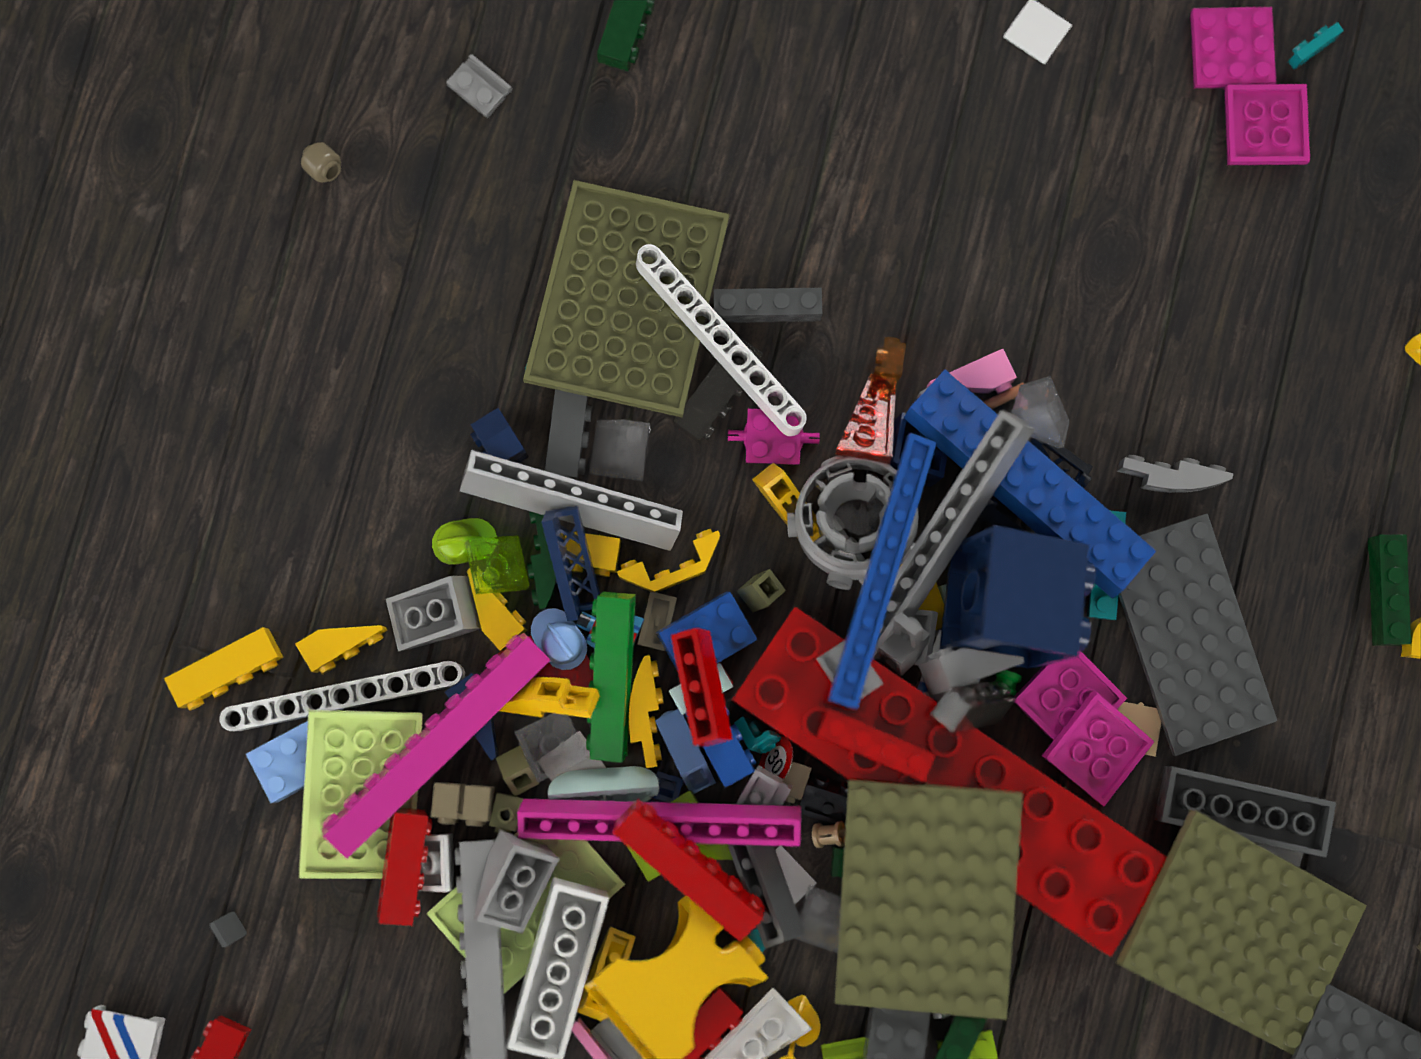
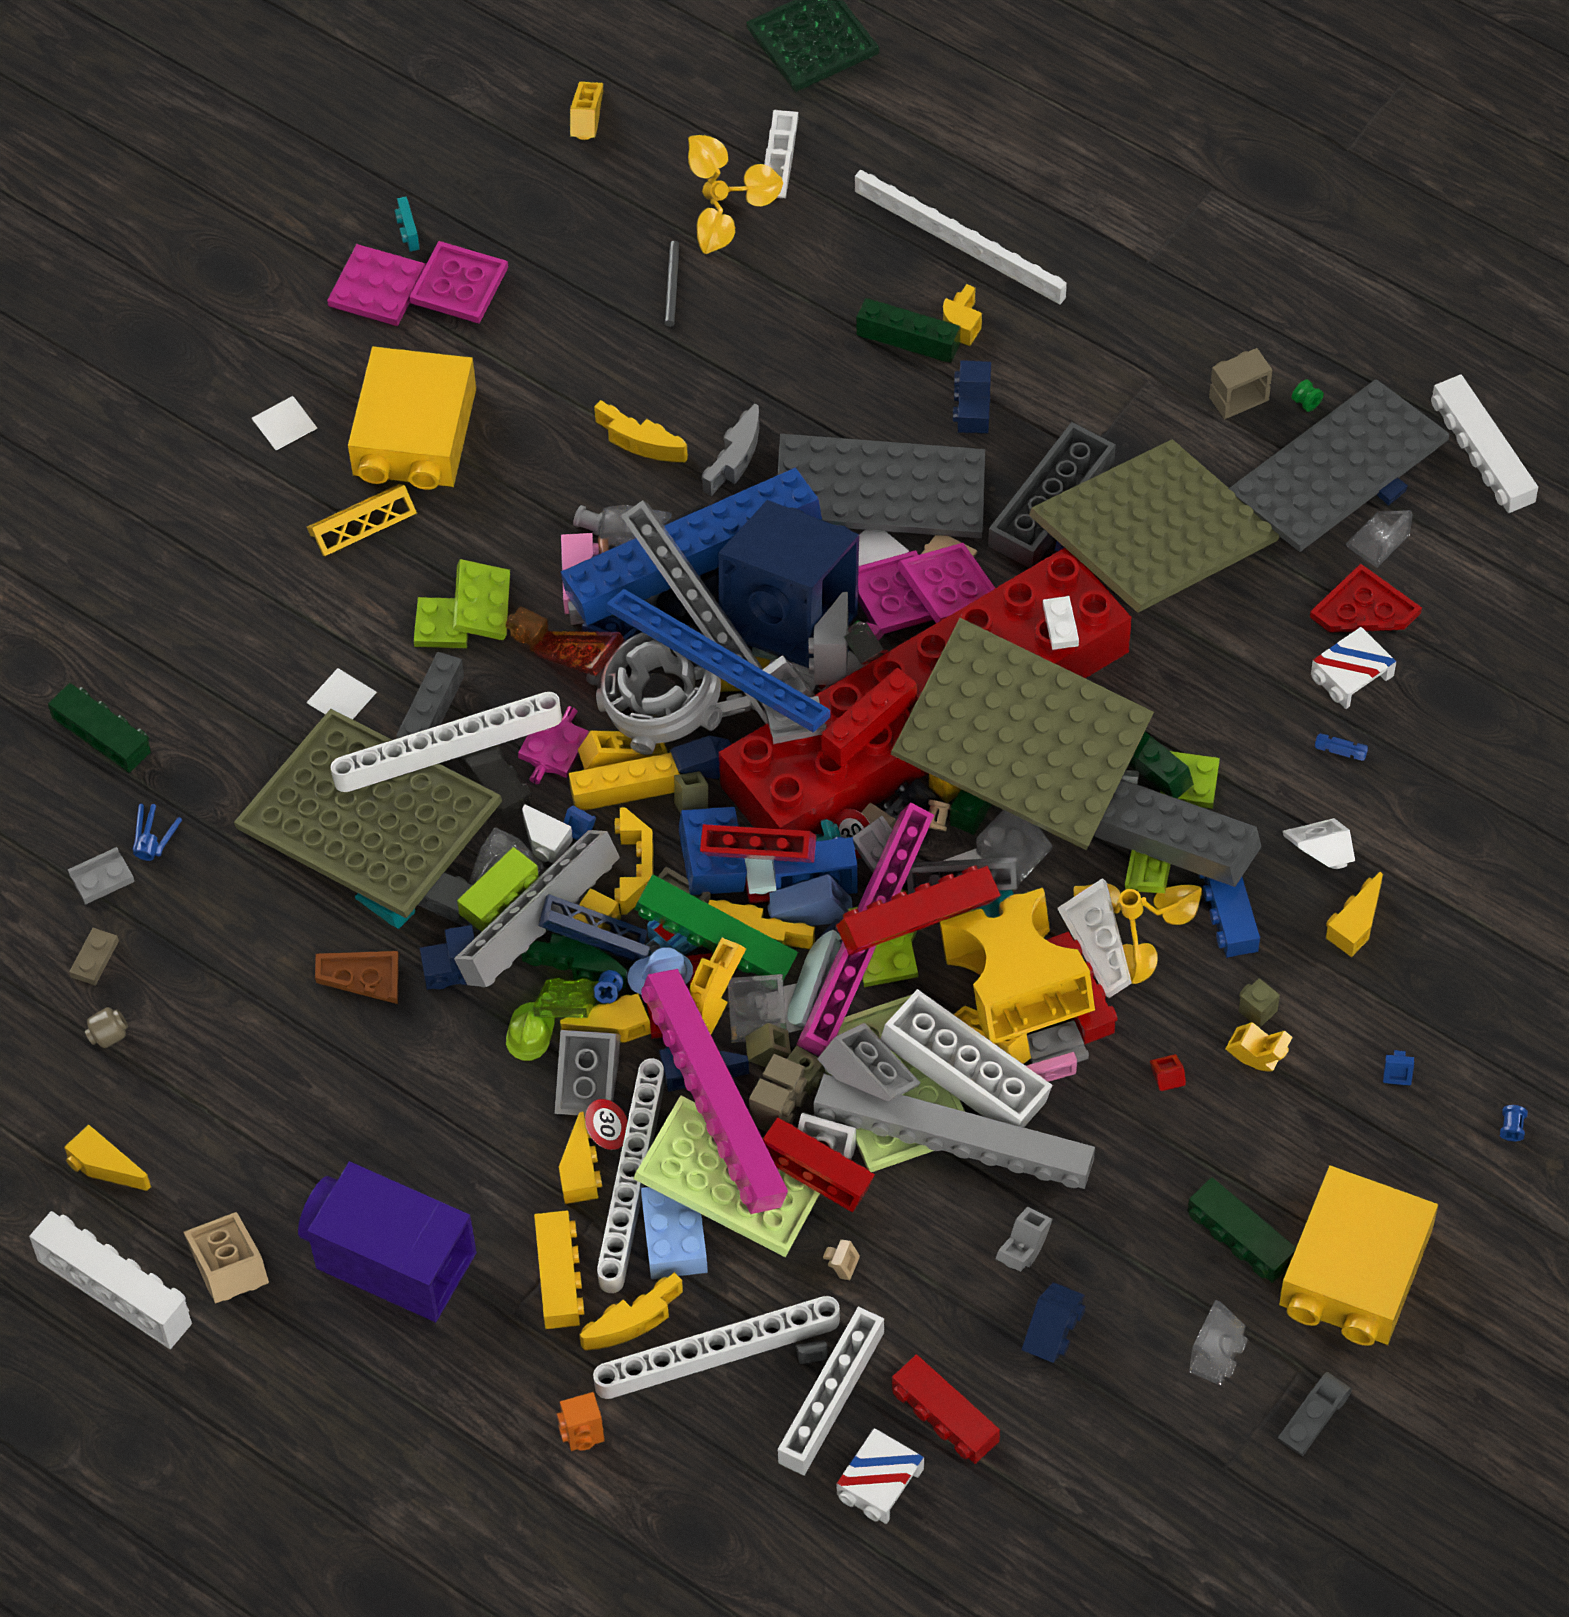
camera: 65 degrees left, 25 degrees down
none -> white brick [29,1211,192,1349]
none -> yellow slope [64,1125,151,1191]
none -> dark tan plate [69,928,119,986]
none -> blue plant [132,804,182,861]
none -> tan slope [184,1212,269,1303]
none -> dark purple container [298,1161,477,1322]
none -> yellow fence [307,484,417,556]
none -> white sticker [307,668,377,719]
none -> dark orange wing [315,951,399,1004]
none -> yellow brick [348,347,476,490]
none -> lime plate [414,597,468,648]
none -> lime plate [453,559,510,640]
none -> lime brick [457,847,539,932]
none -> white slope [522,805,573,863]
none -> orange brick [557,1392,604,1451]
none -> blue tile [563,805,596,840]
none -> yellow brick [569,753,680,811]
none -> light grey bush [573,505,606,535]
none -> yellow slope [580,1272,683,1350]
none -> sticker [585,1099,628,1150]
none -> white beam [593,1296,840,1399]
none -> yellow slope [594,400,688,462]
none -> blue bush [594,970,623,1004]
none -> dark grey bar [664,241,680,327]
none -> dark blue slope [670,736,732,780]
none -> white brick [778,1307,884,1476]
none -> tan tile [823,1240,860,1280]
none -> white sticker [859,530,909,566]
none -> dark blue brick [953,361,991,434]
none -> white plate [1043,596,1079,650]

